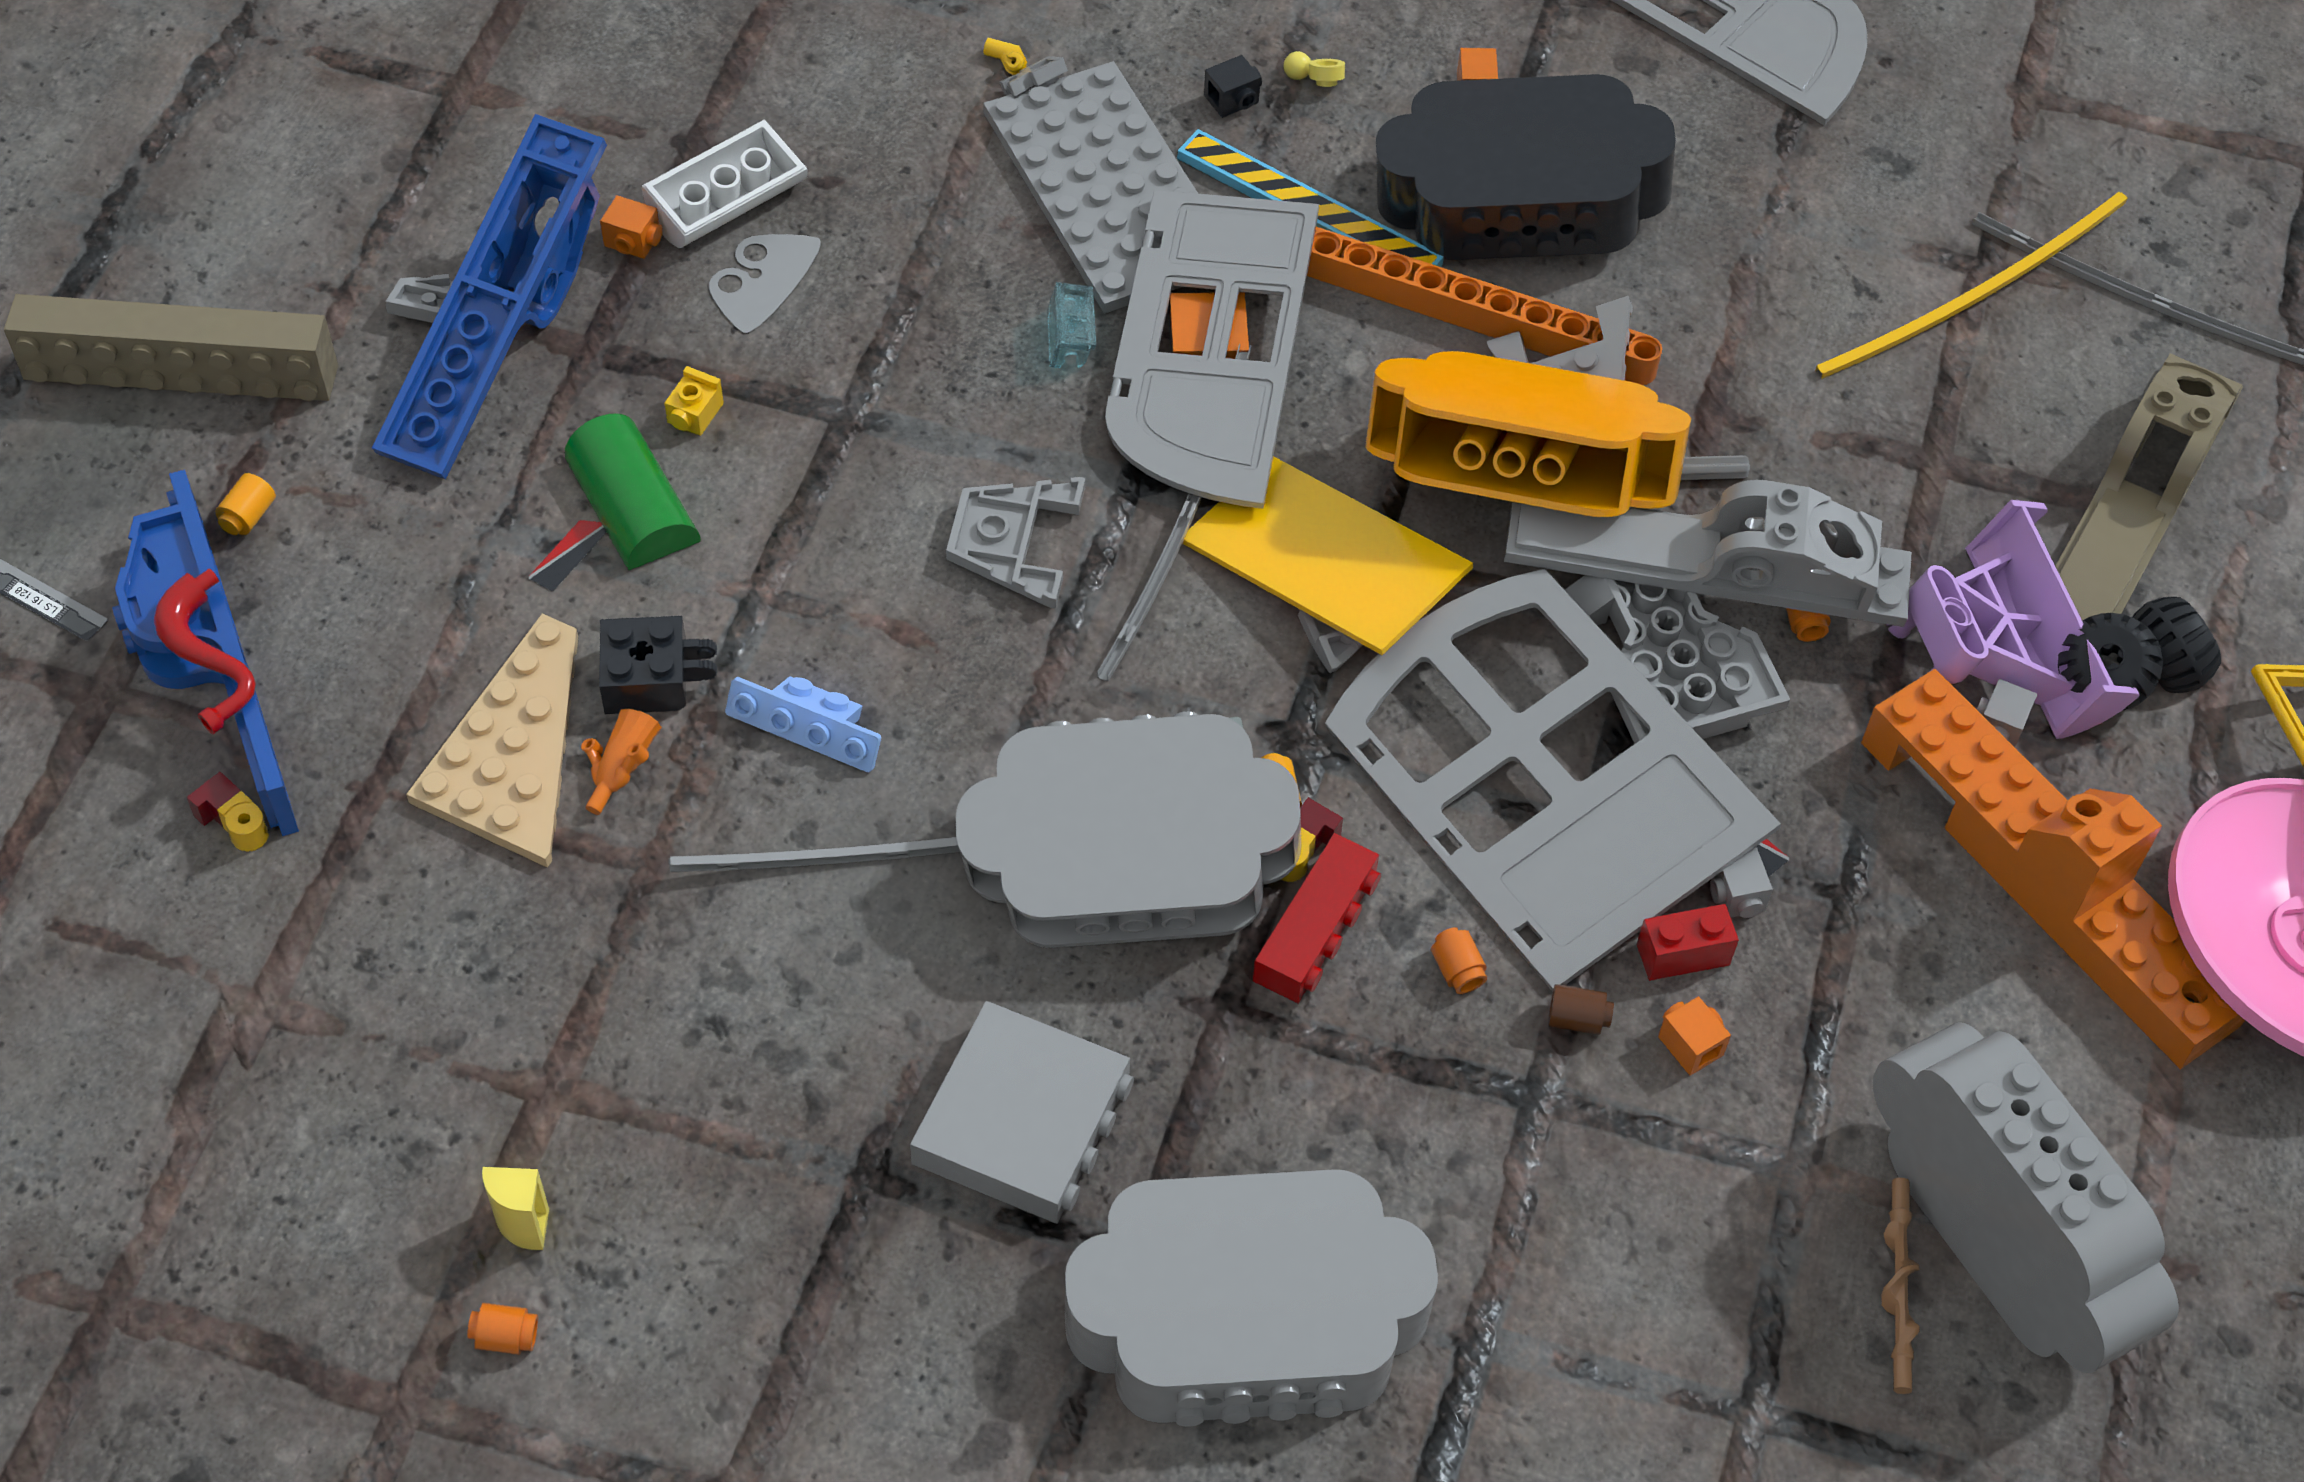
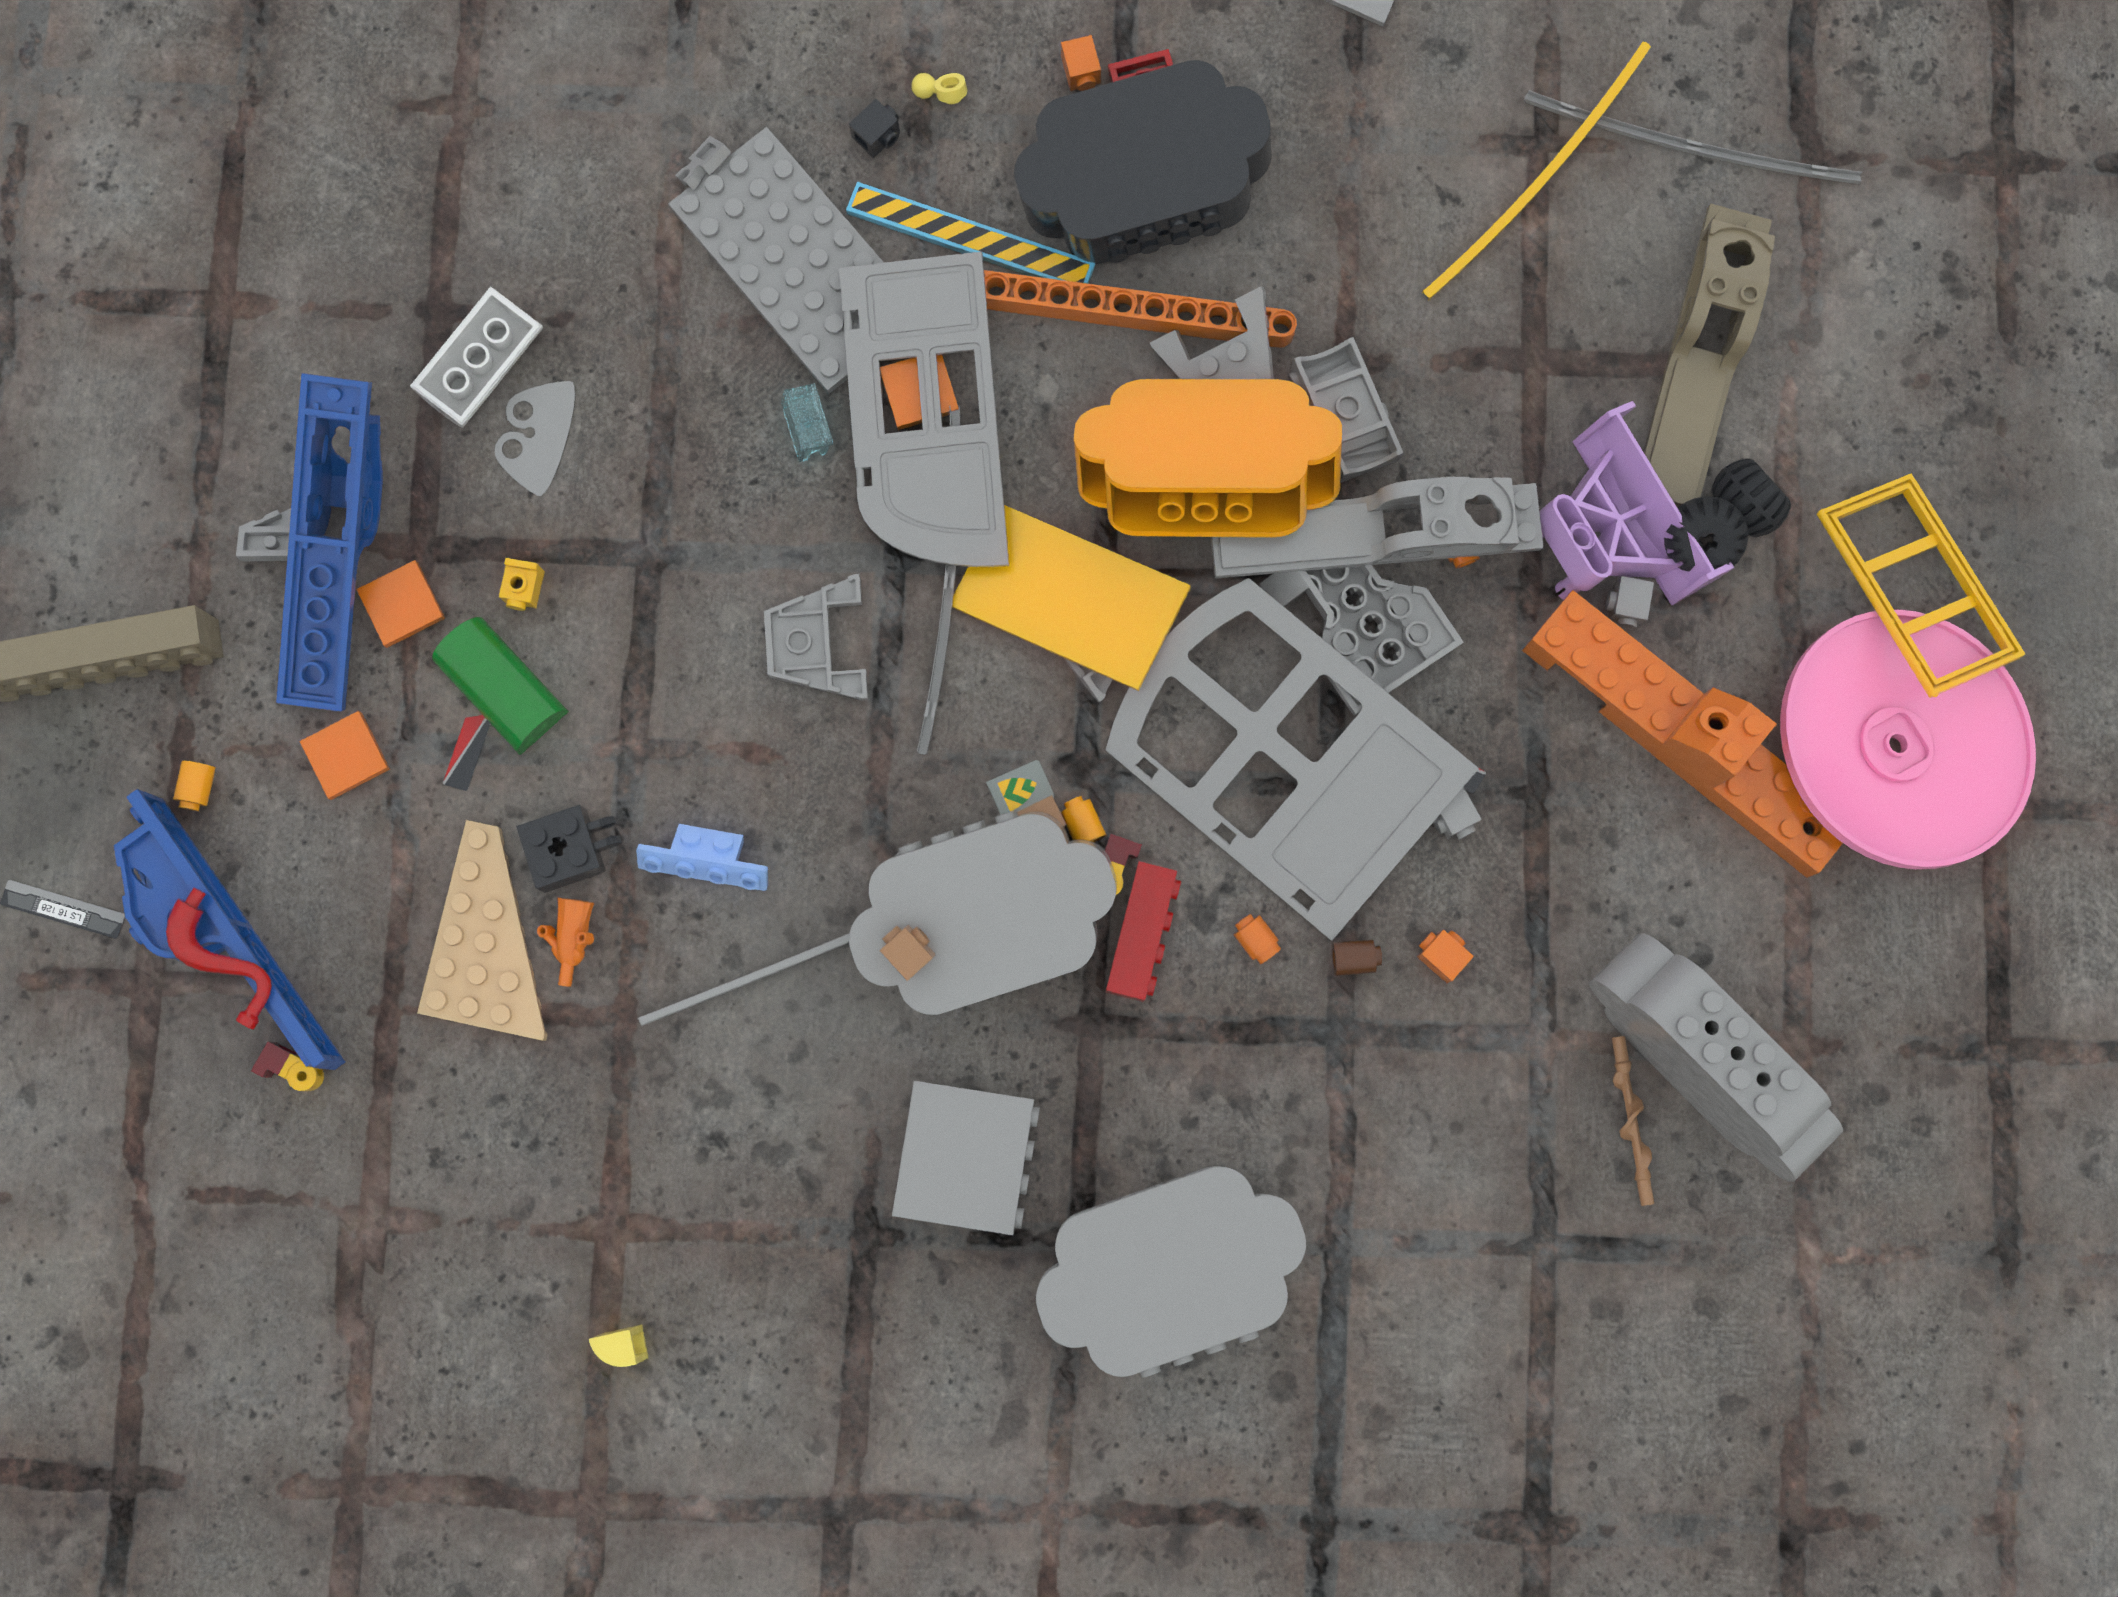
camera: 10 degrees left, 25 degrees up
orange brick [467,1303,538,1355] -> none
orange brick [600,195,663,259] -> none
yellow arm [983,38,1027,75] -> none
red brick [1636,904,1739,981] -> none
none -> orange tile [299,711,390,800]
none -> orange tile [356,560,445,648]
none -> medium nougat brick [879,924,936,981]
none -> light grey piece [1287,337,1403,483]

